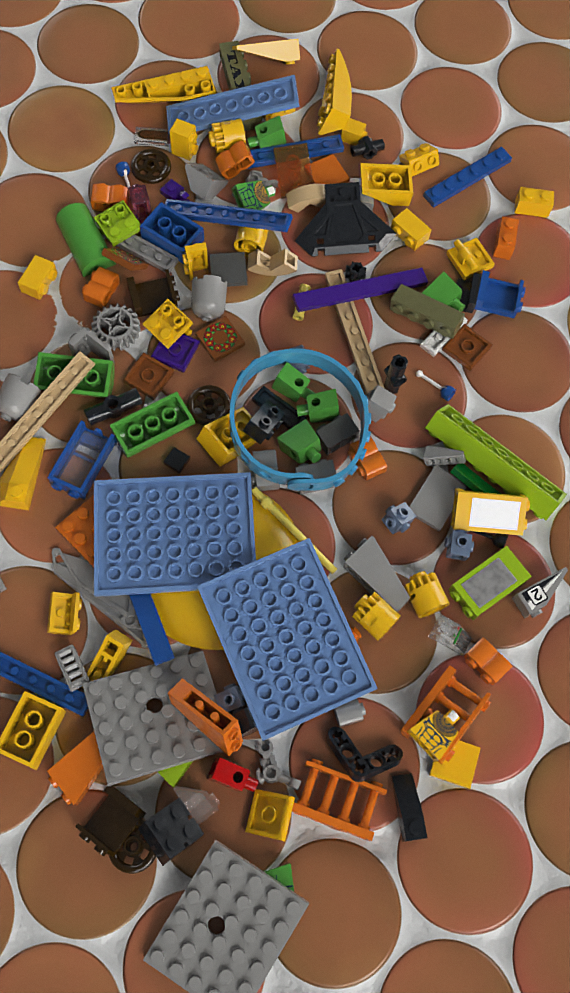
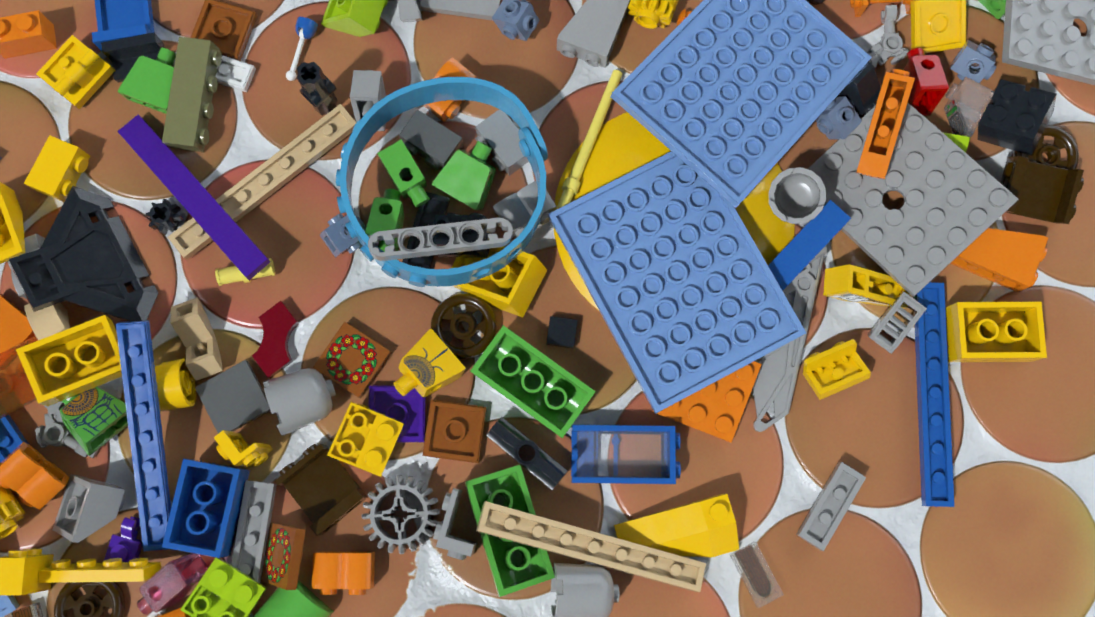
camera: 110 degrees left, 10 degrees up
none -> yellow brick [16,315,122,406]
none -> yellow plate [38,558,161,583]
none -> dark red tile [252,301,299,379]
none -> light grey beam [368,218,513,261]
none -> yellow torso [393,328,466,397]
none -> light grey cylinder [769,167,826,224]
none -> sand blue brick [950,40,997,85]

